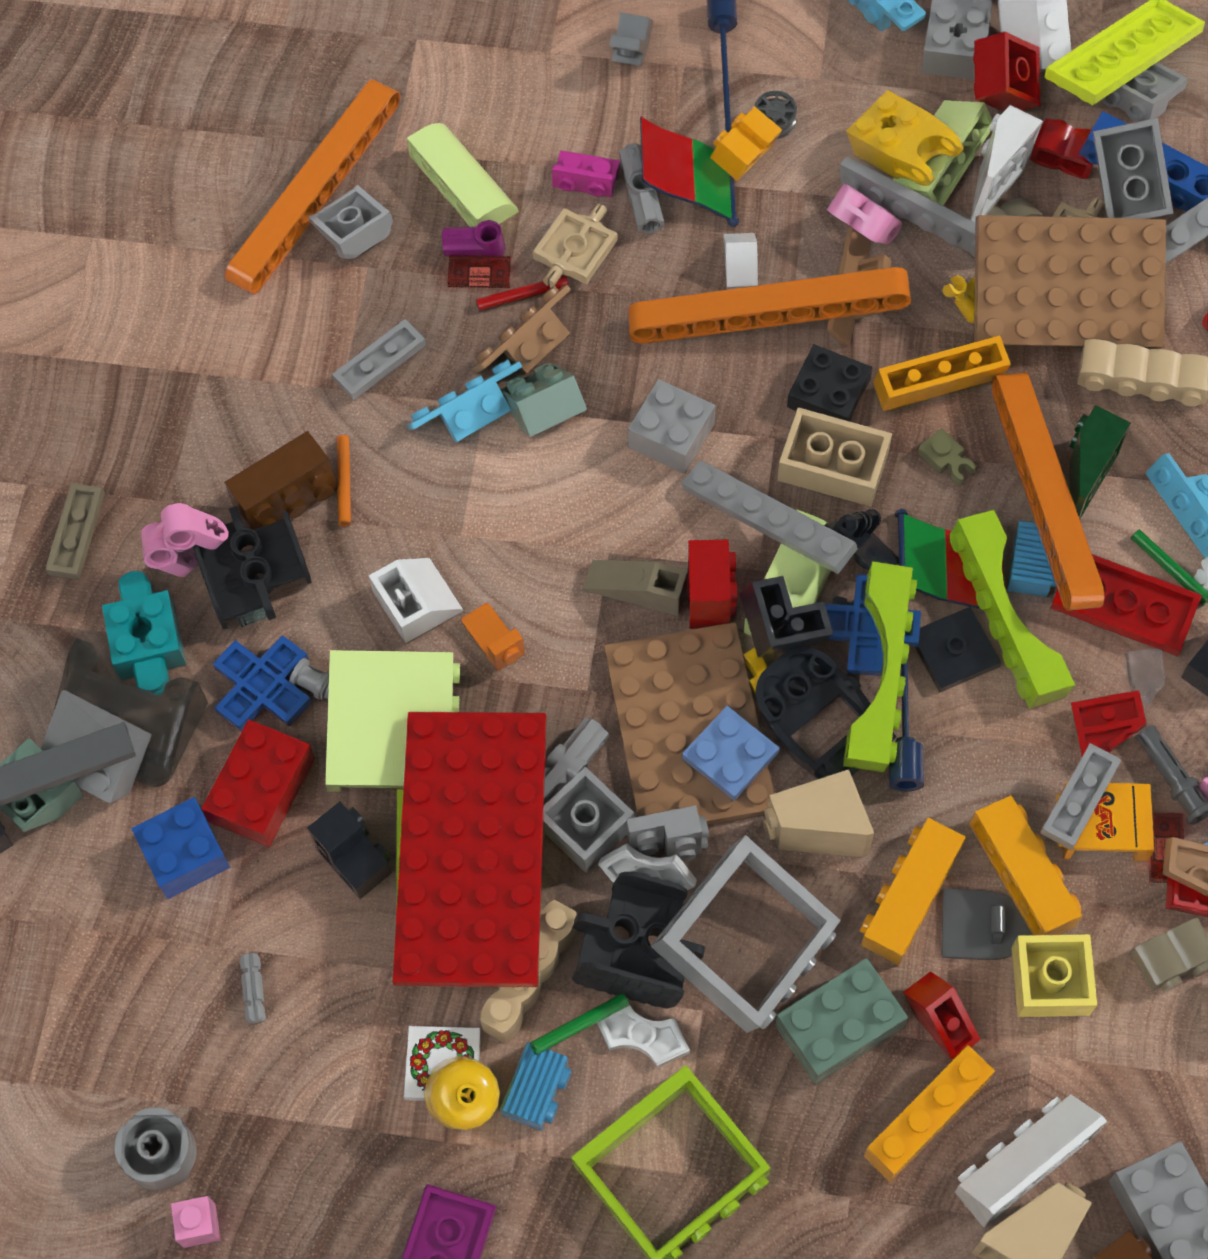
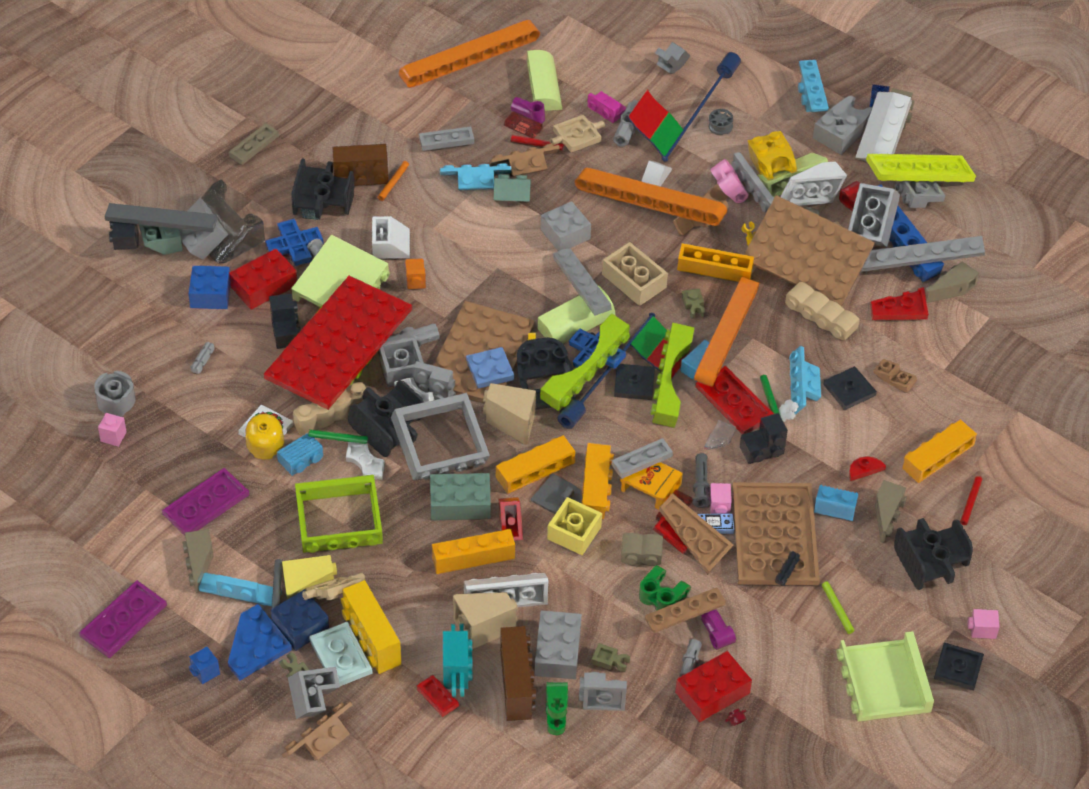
camera: 25 degrees right, 15 degrees down
teal brick [102,571,186,698] -> none
bright pink piece [141,503,228,577] -> none
light grey slope [308,185,393,259] -> none
dark tan slope [583,560,688,616] -> none
red brick [688,539,737,629] -> none
light orange brick [710,106,782,181] -> none
black brick [740,576,833,658] -> none
black brick [787,344,872,422] -> none
black hinge [824,509,899,570] -> none
red brick [973,31,1041,112] -> none
dark green slope [1069,405,1131,519] -> none
red wing [1071,690,1147,757] -> none

